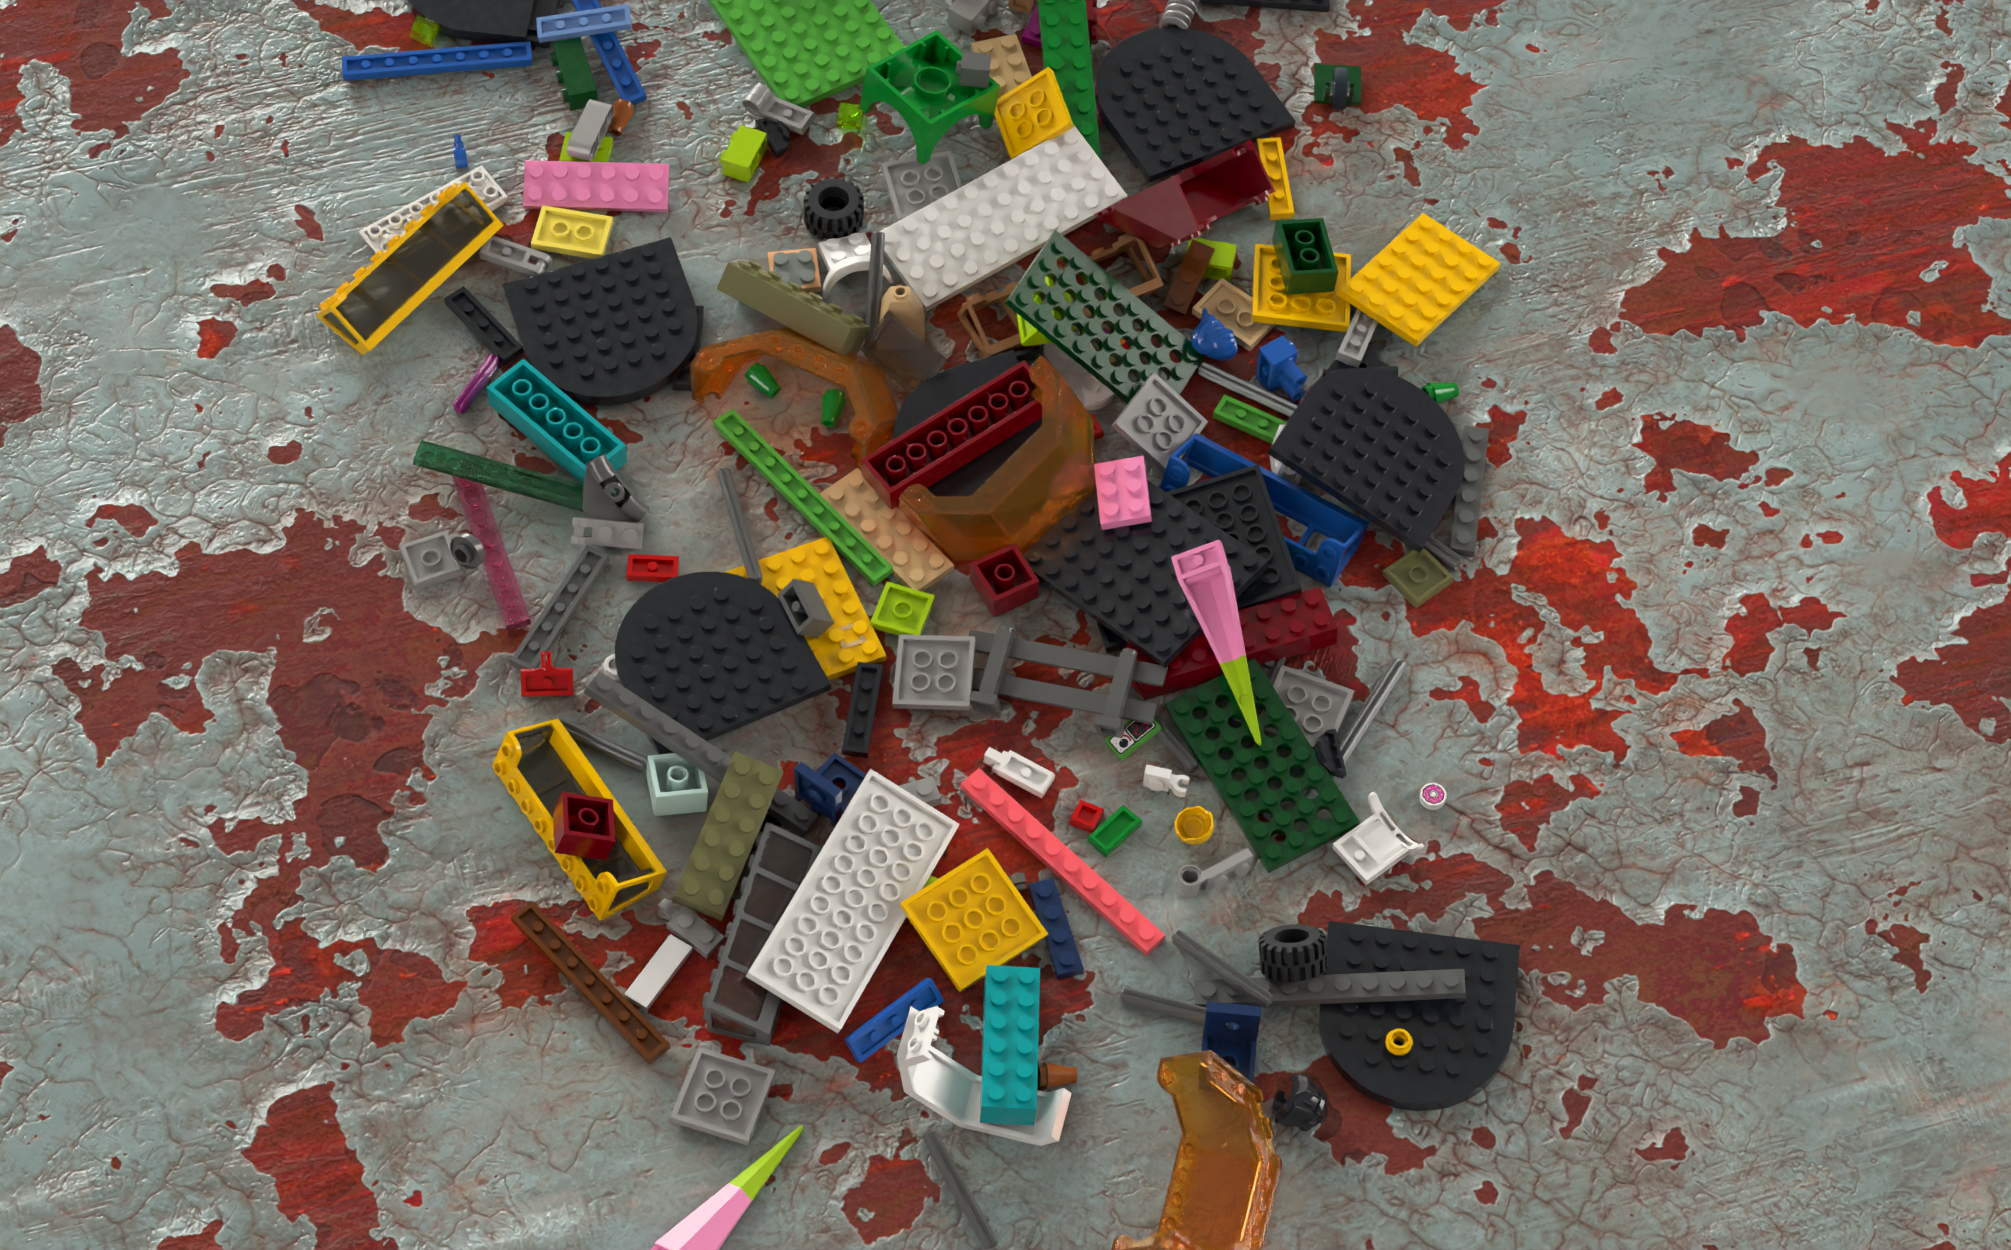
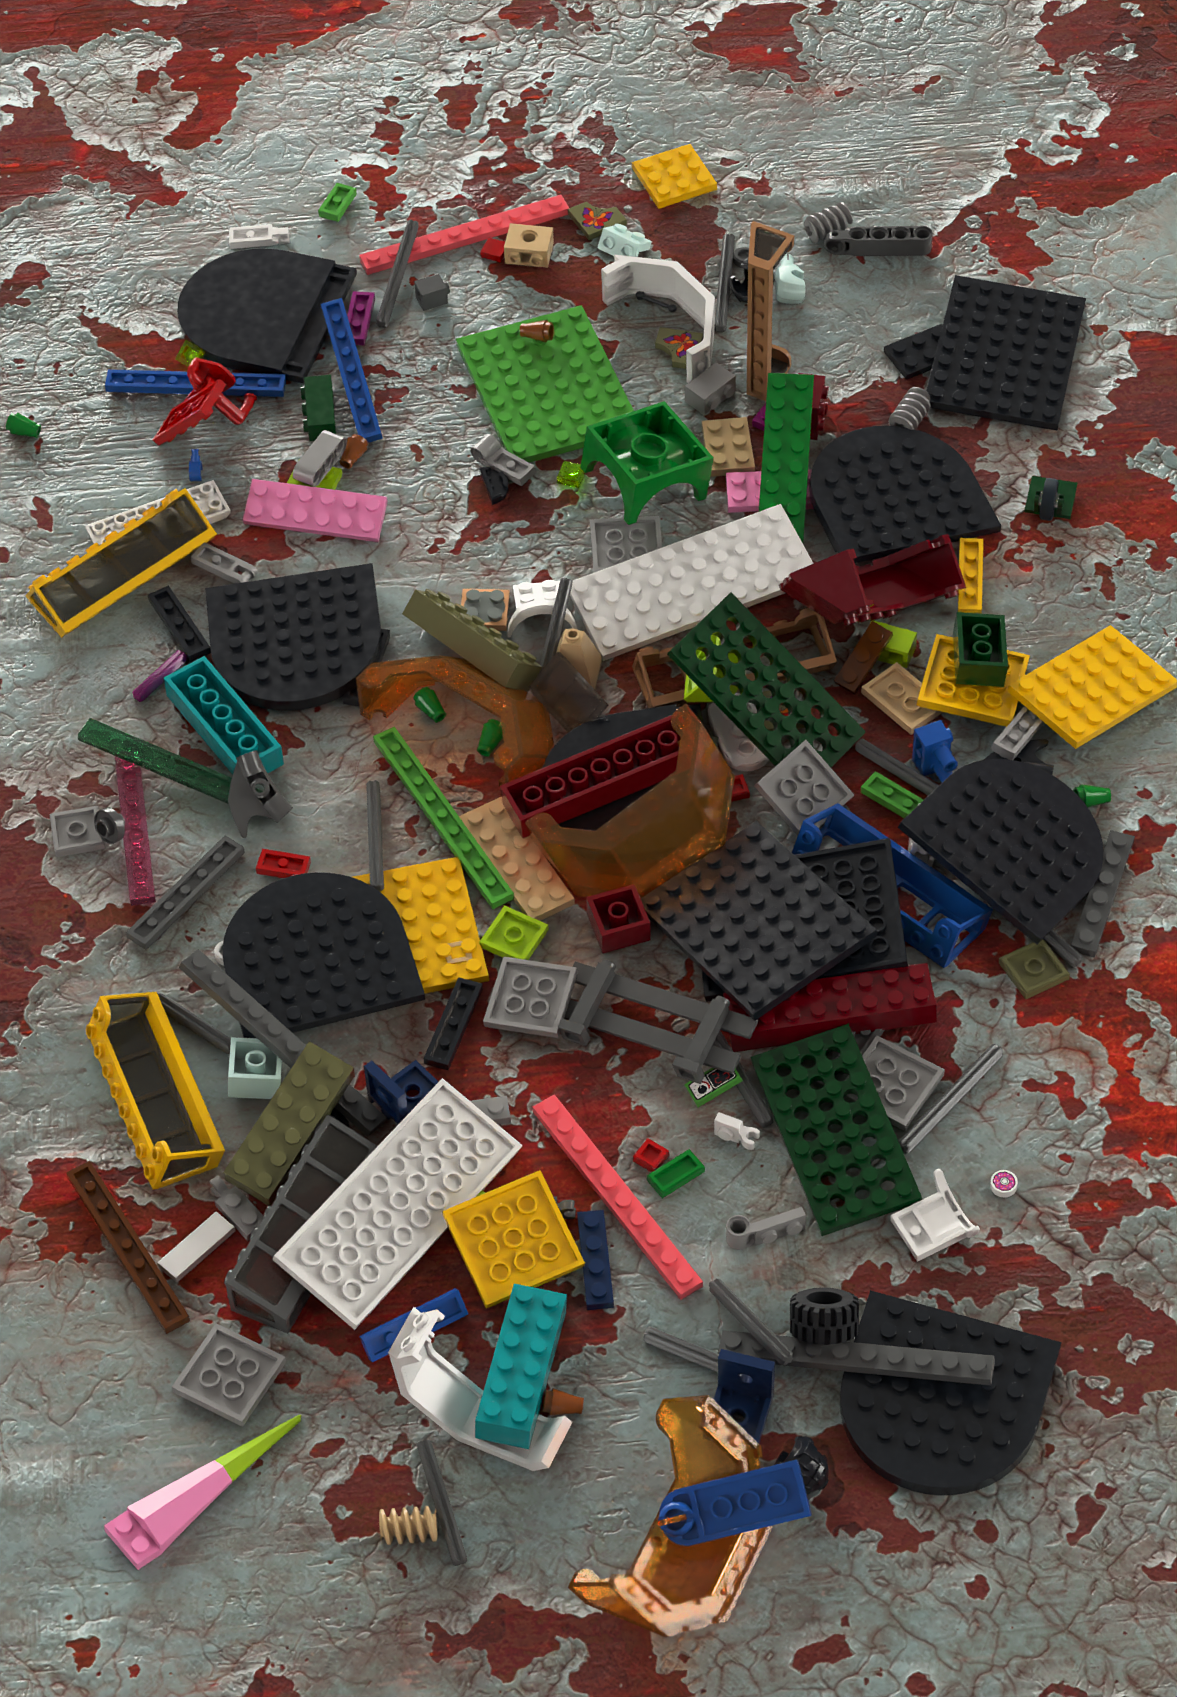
camera: 15 degrees right, 5 degrees down
red plate [520,651,574,697] -> none
light yellow plate [531,205,613,259] -> none
medium blue plate [536,4,632,43] -> none
dark red brick [553,792,615,860] -> none
light grey plate [571,517,644,549] -> none
lime brick [719,125,767,183] -> none
dark grey brick [777,579,834,639] -> none
black tyre [803,176,864,240] -> none
dark grey brick [956,51,991,88] -> none
white hinge [983,747,1055,798] -> none
yellow plate [994,67,1074,160] -> none
bright pink plate [1094,456,1152,530] -> none
bright pink plate [1171,539,1262,746] -> none
yellow hair [1174,806,1214,845] -> none
blue hair [1191,308,1238,361] -> none
black plate [1314,729,1347,779] -> none
yellow plate [1385,1029,1413,1055] -> none
none -> green cone [6,412,41,438]
none -> red plate [153,357,257,446]
none -> tan piece [379,1506,438,1545]
none -> blue plate [658,1459,812,1546]

